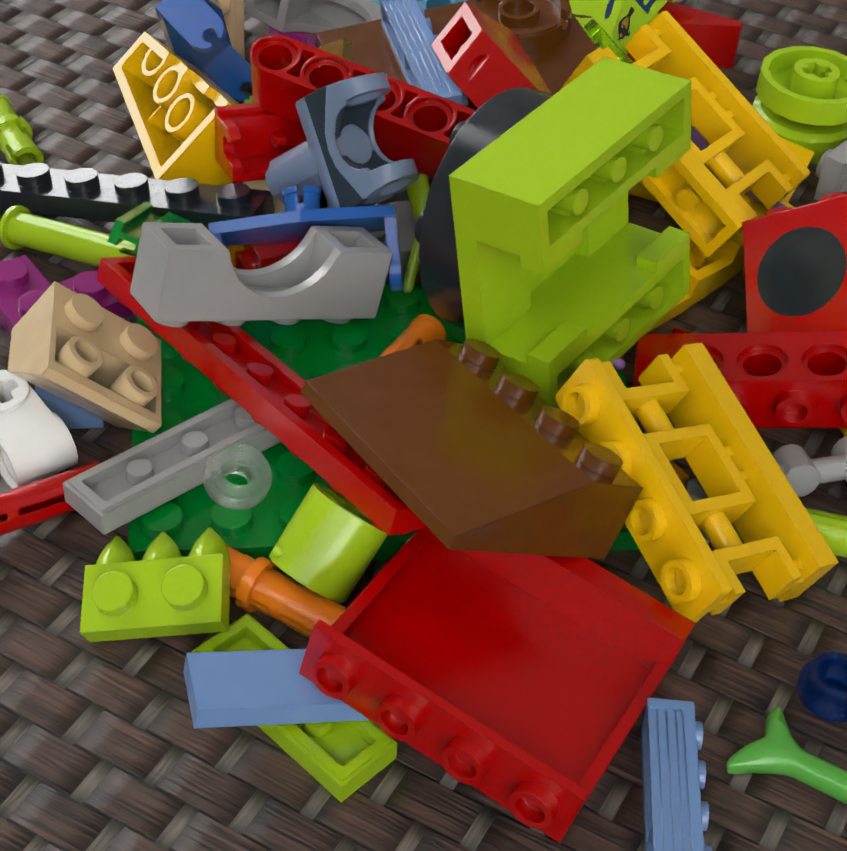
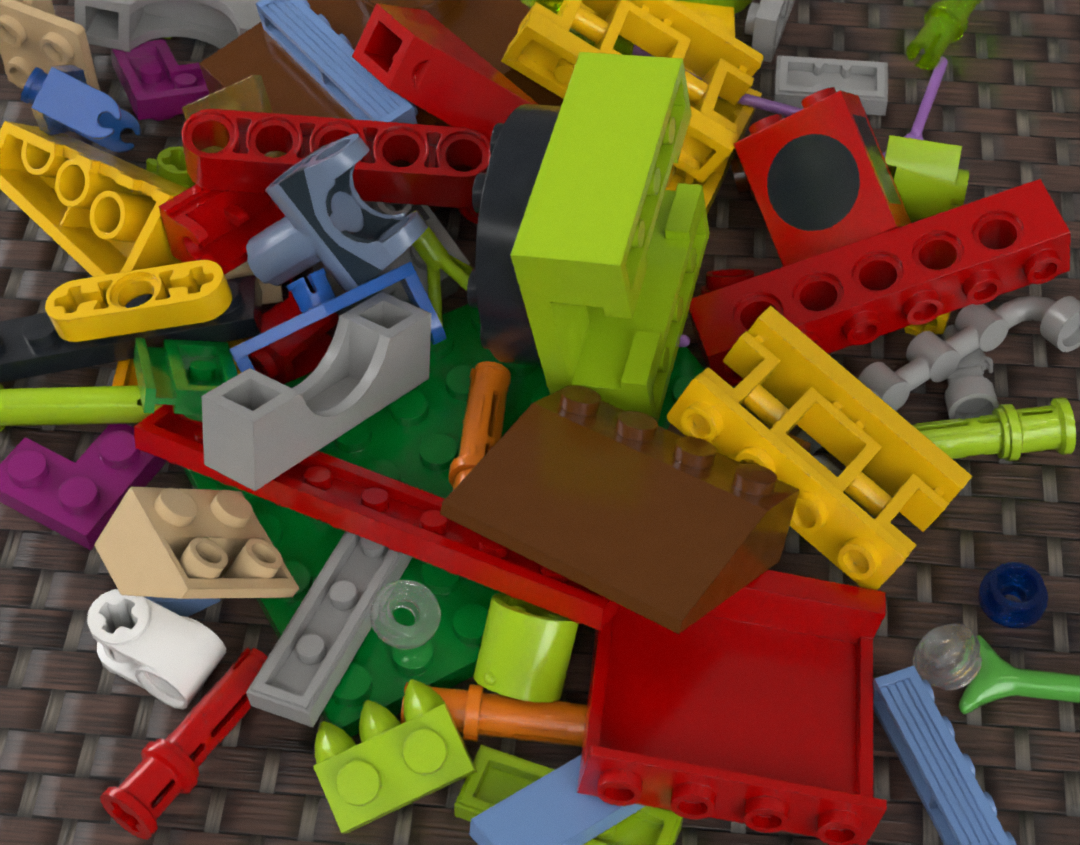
camera: 20 degrees left, 10 degrees up
none -> yellow beam [45,260,232,342]
none -> clear plate [913,623,982,690]

